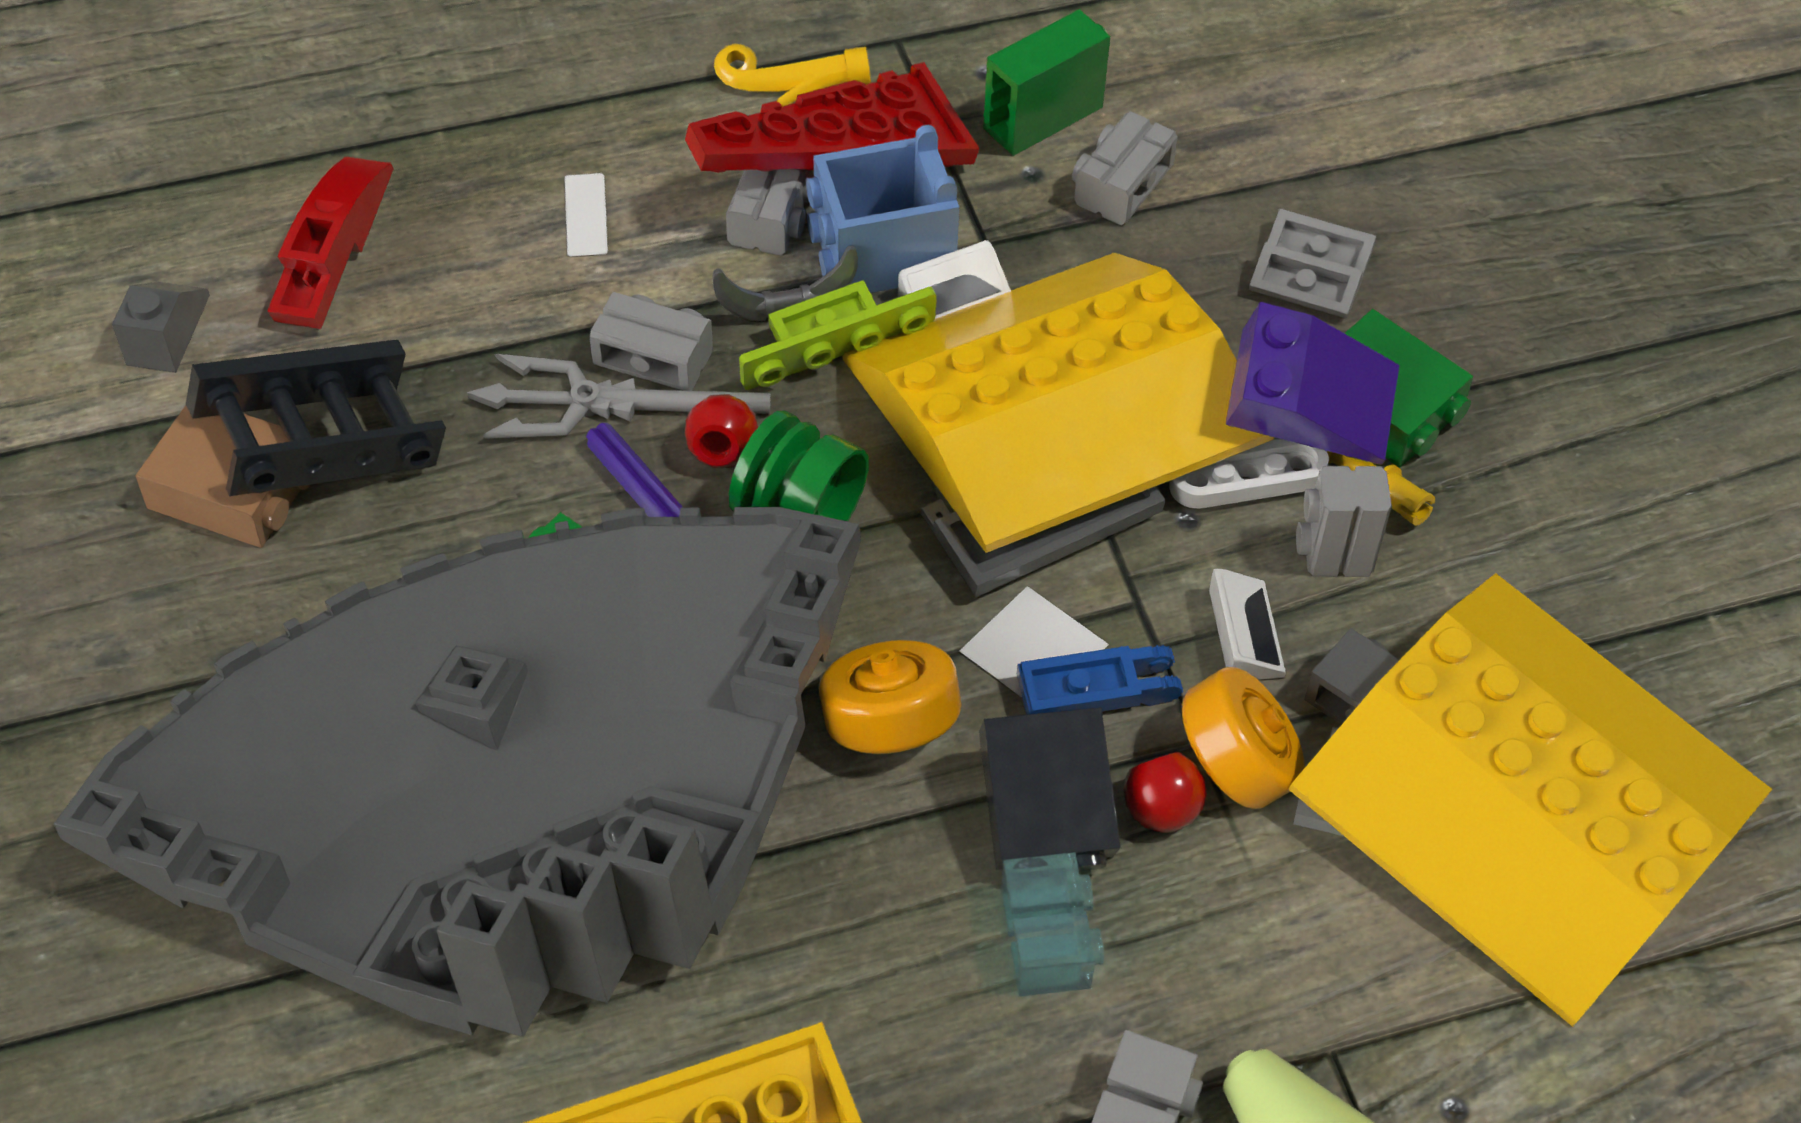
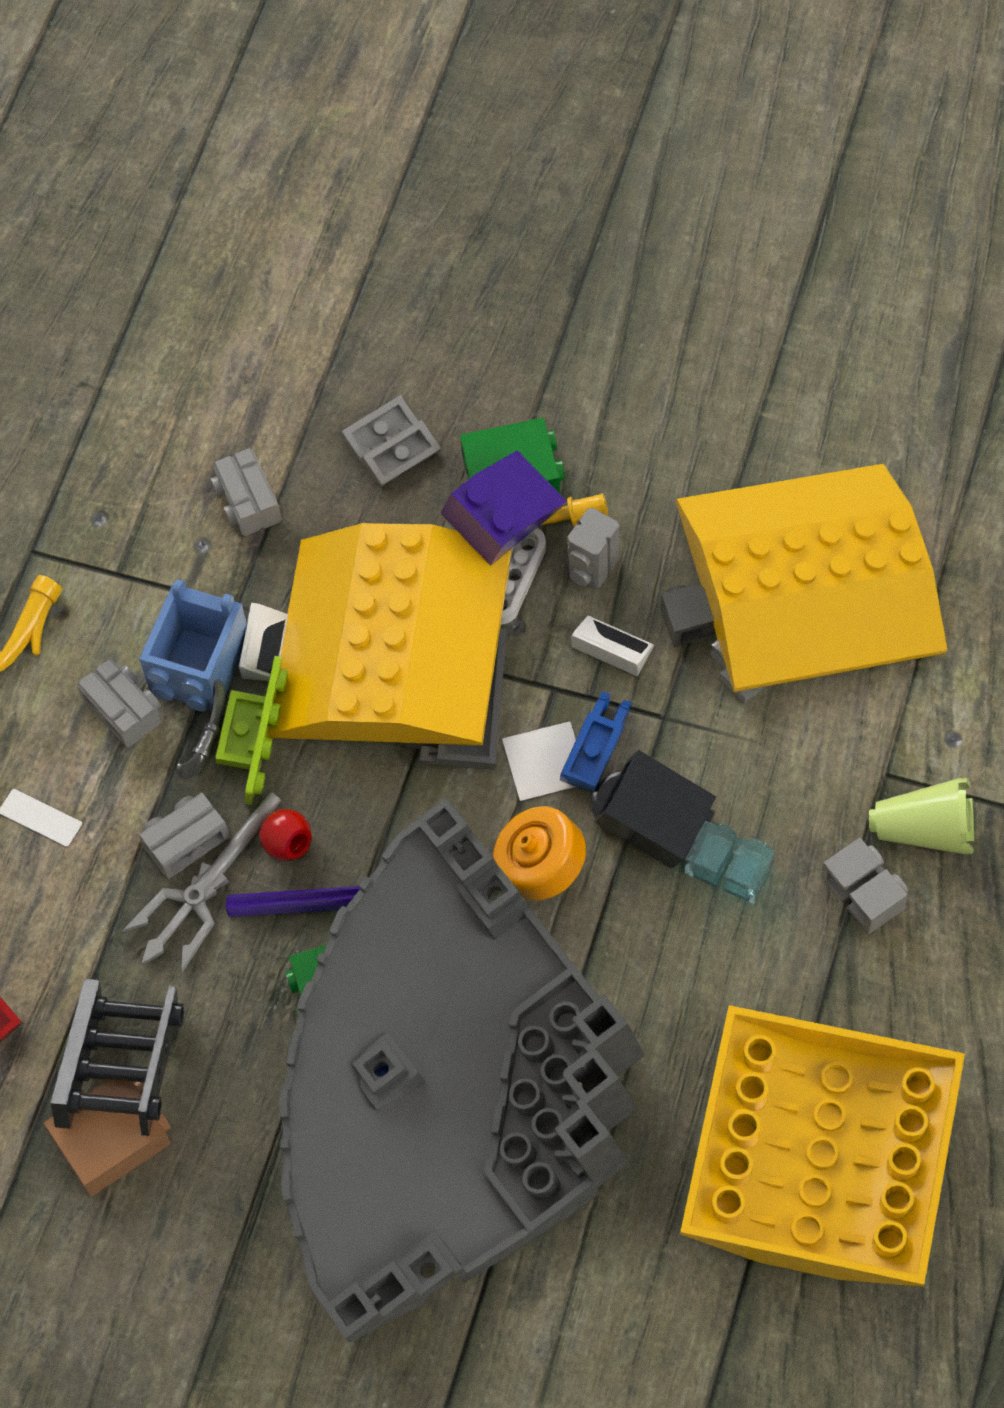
camera: 50 degrees left, 10 degrees up
red wing [685,62,979,173] -> none
green wheel [728,410,869,522] -> none
green brick [983,9,1111,156] -> none
red piece [1123,752,1207,833] -> none
light orange wheel [1182,667,1305,809] -> none

